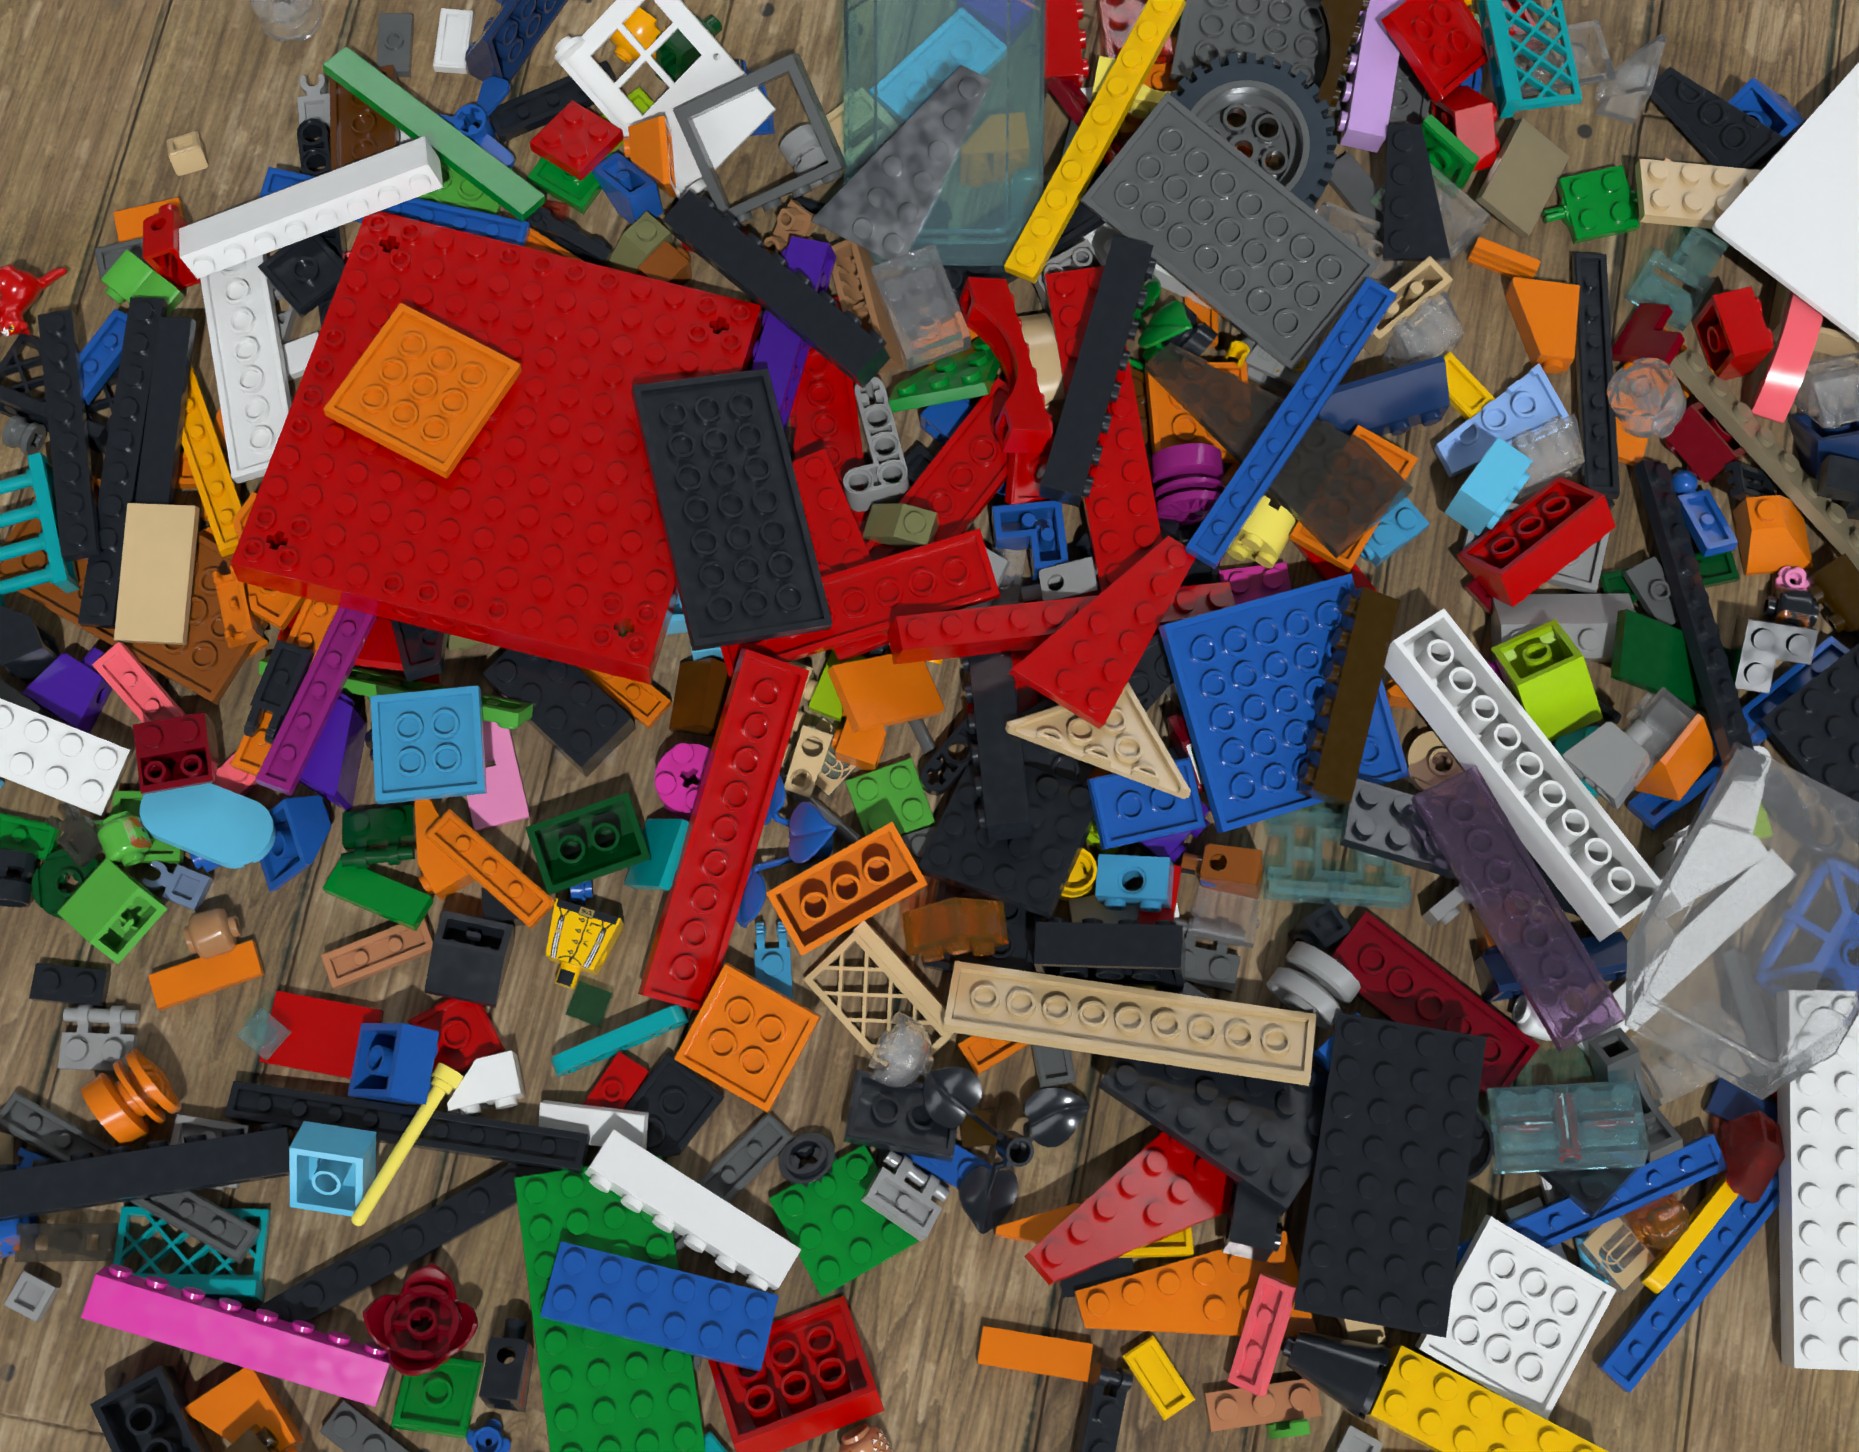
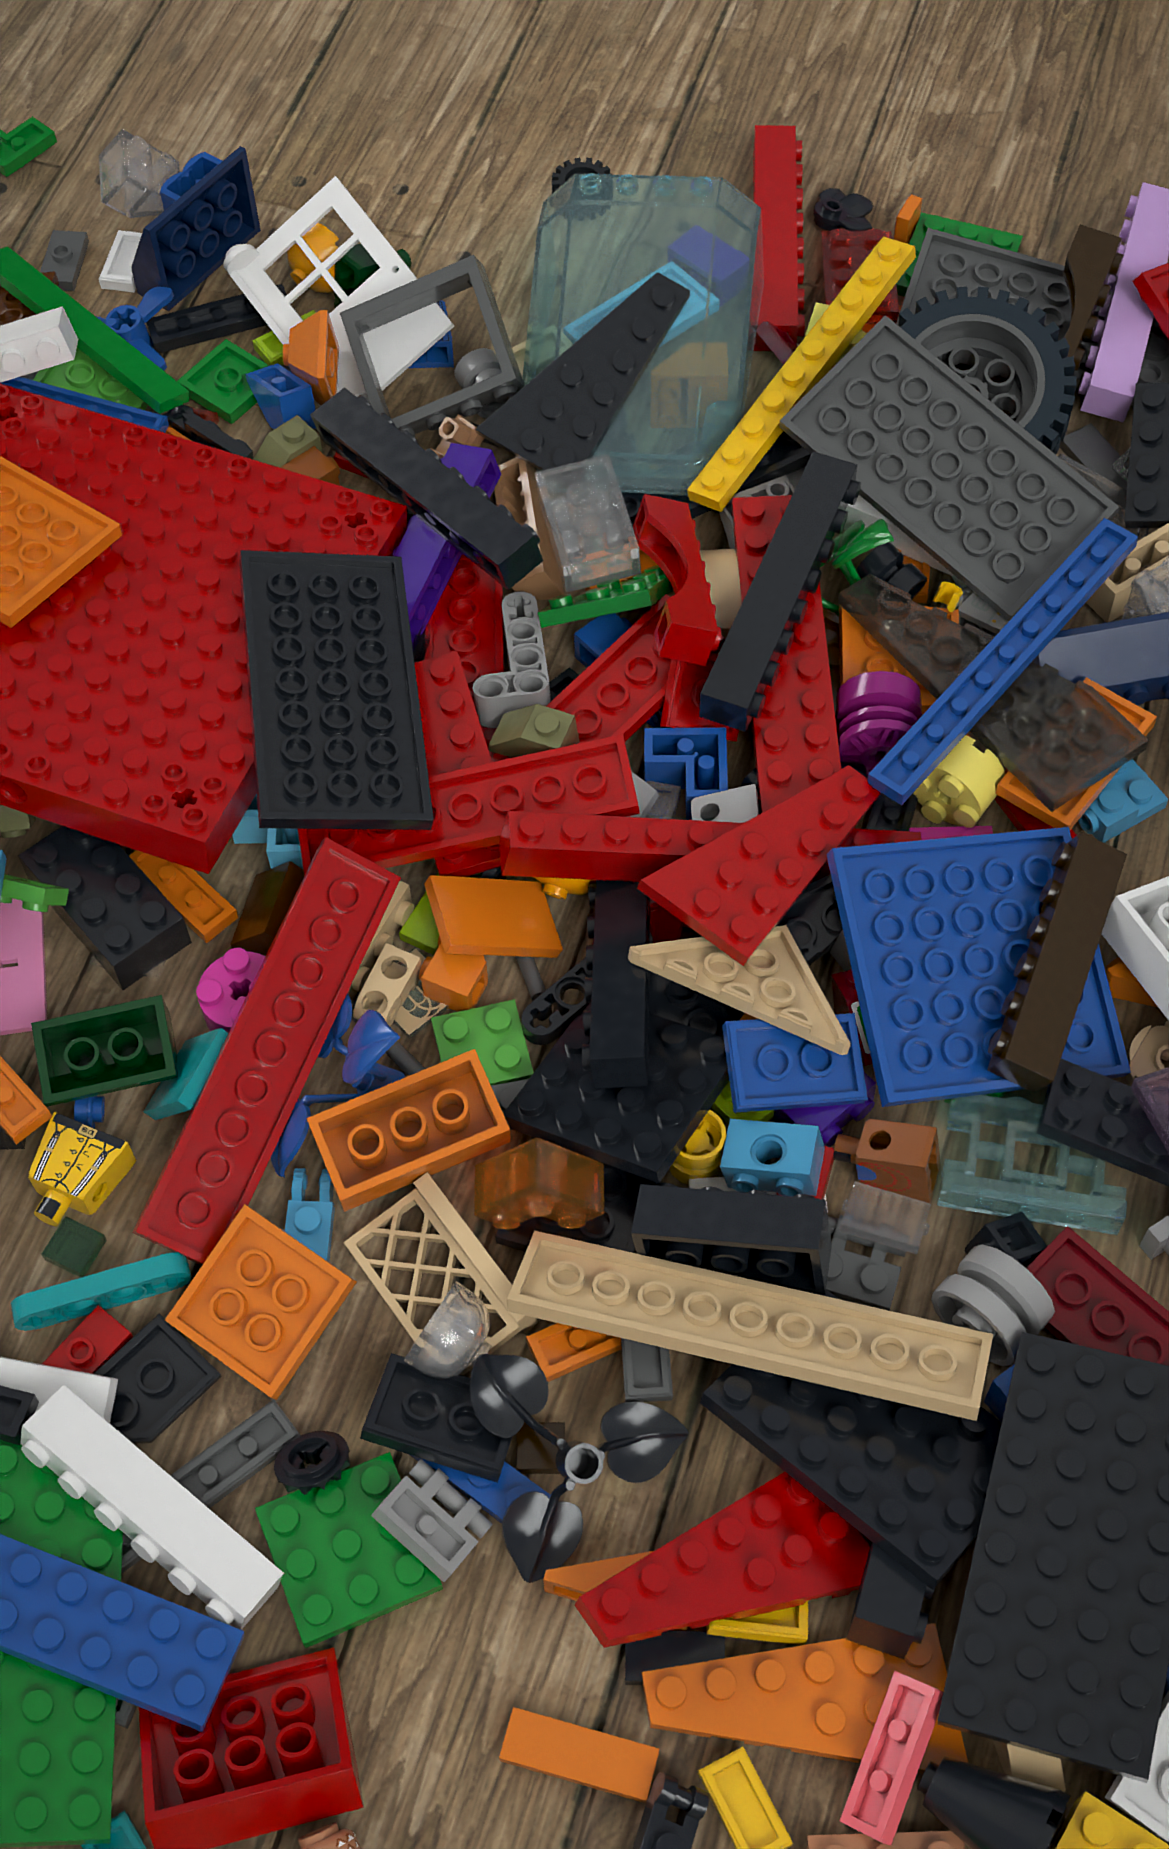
camera: 10 degrees right, 15 degrees down
red plate [529,100,624,181] -> none

